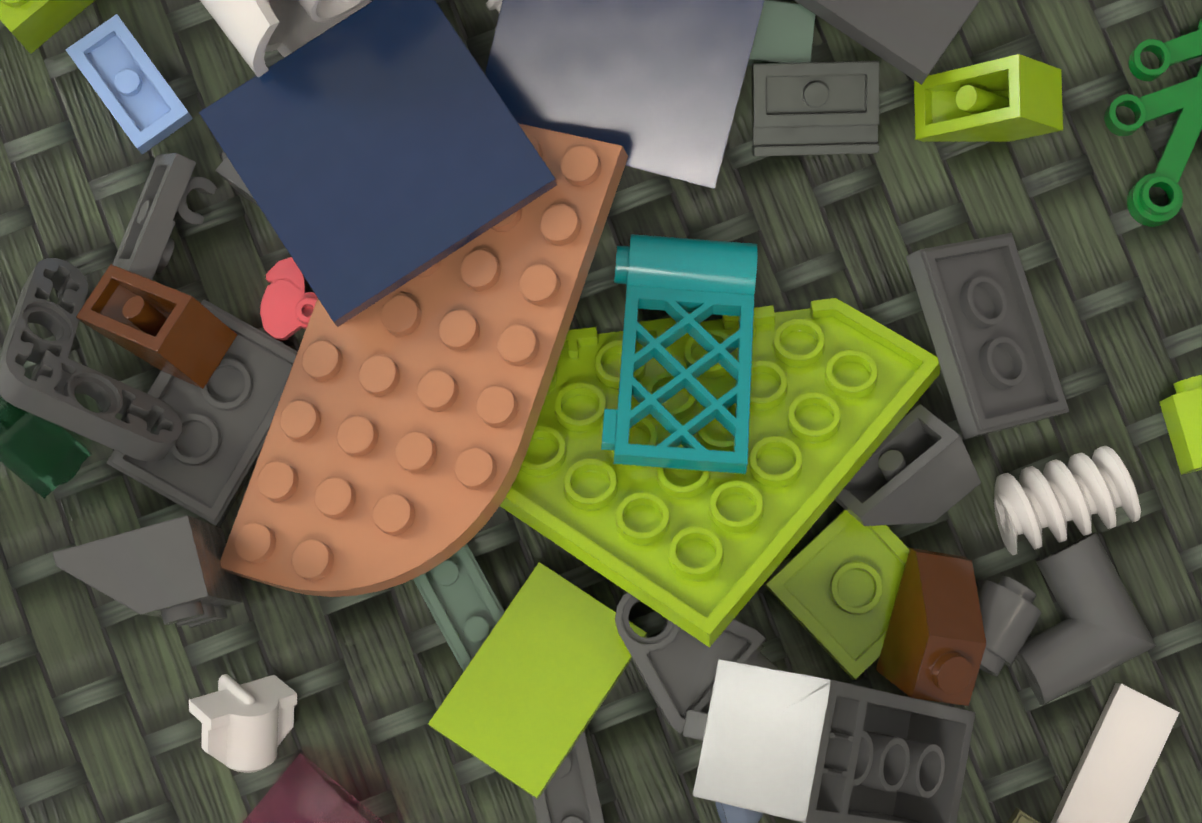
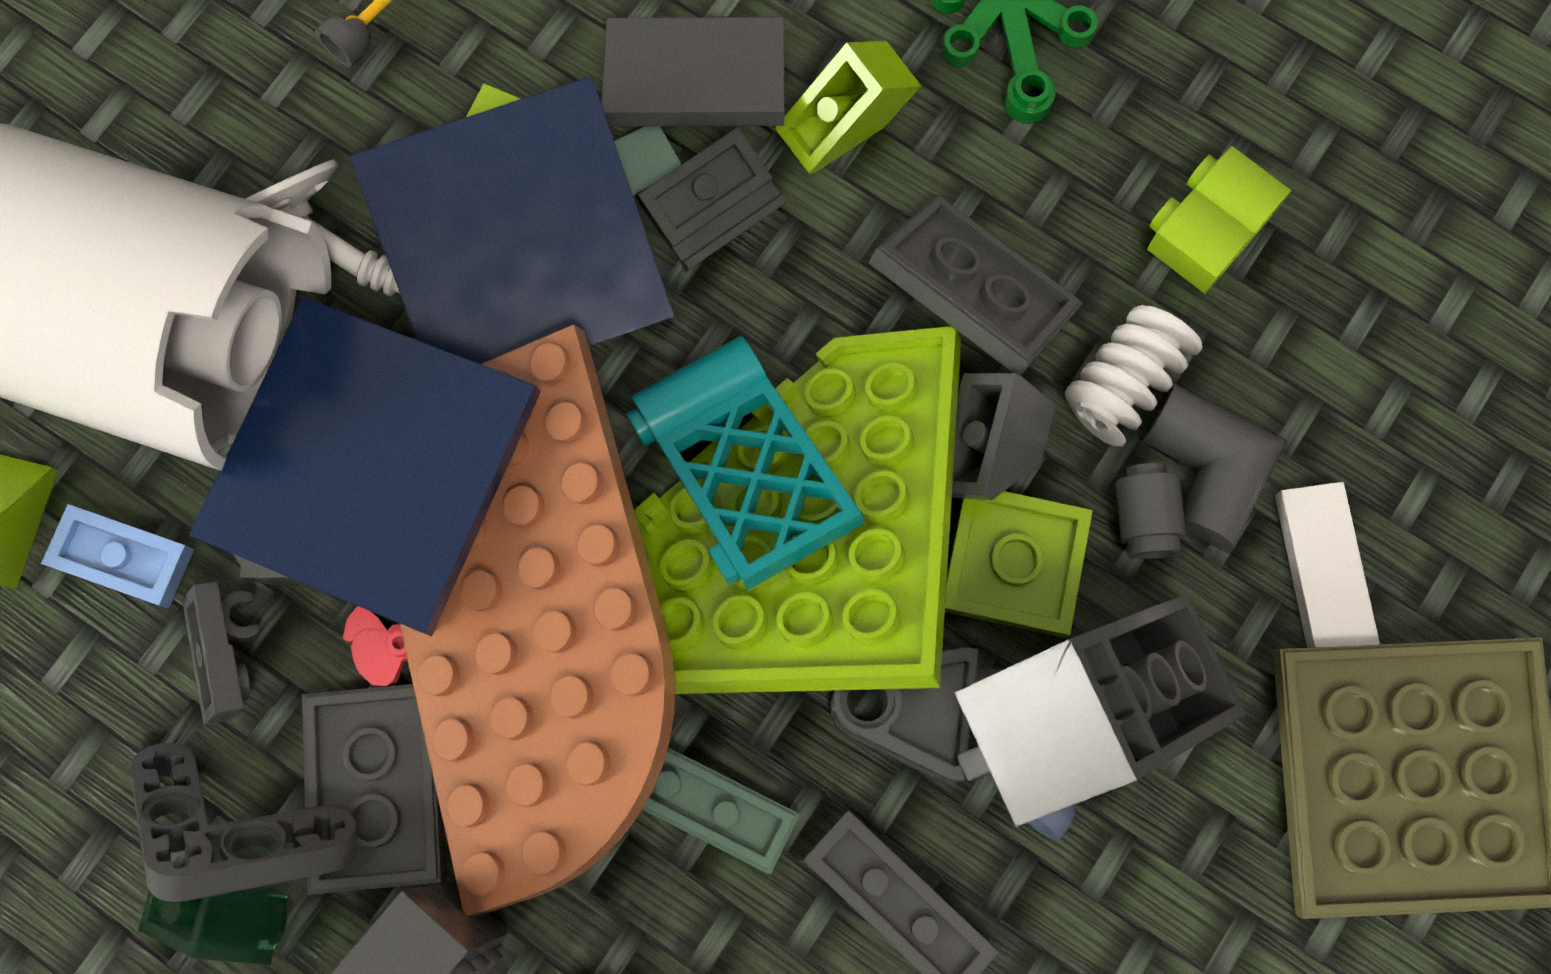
camera: 30 degrees left, 5 degrees down
reddish brown slope [76,264,237,389] -> none
lime tile [428,562,647,800] -> none
reddish brown slope [876,548,986,706] -> none

